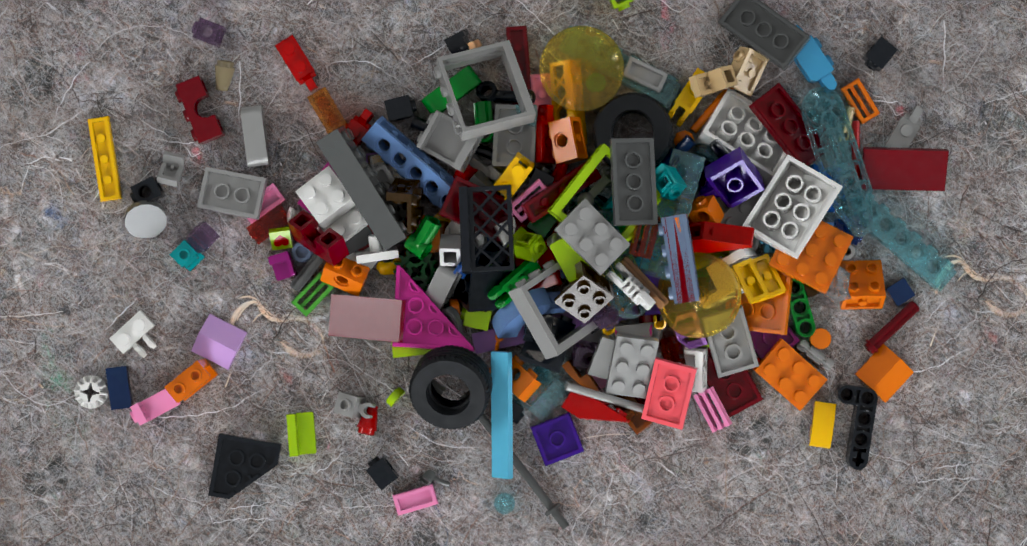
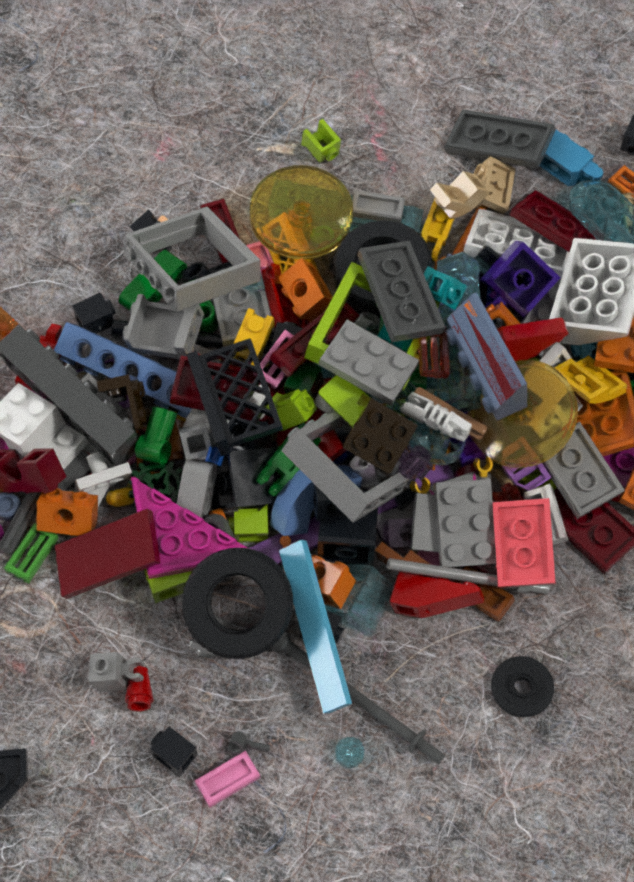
camera: 20 degrees left, 25 degrees down
lime panel [286,412,317,457] -> none
lime tile [386,387,405,407] -> none
dark purple tile [530,412,584,466] -> none
bright pink tile [694,386,732,433] -> none
none -> black wheel [491,656,554,717]

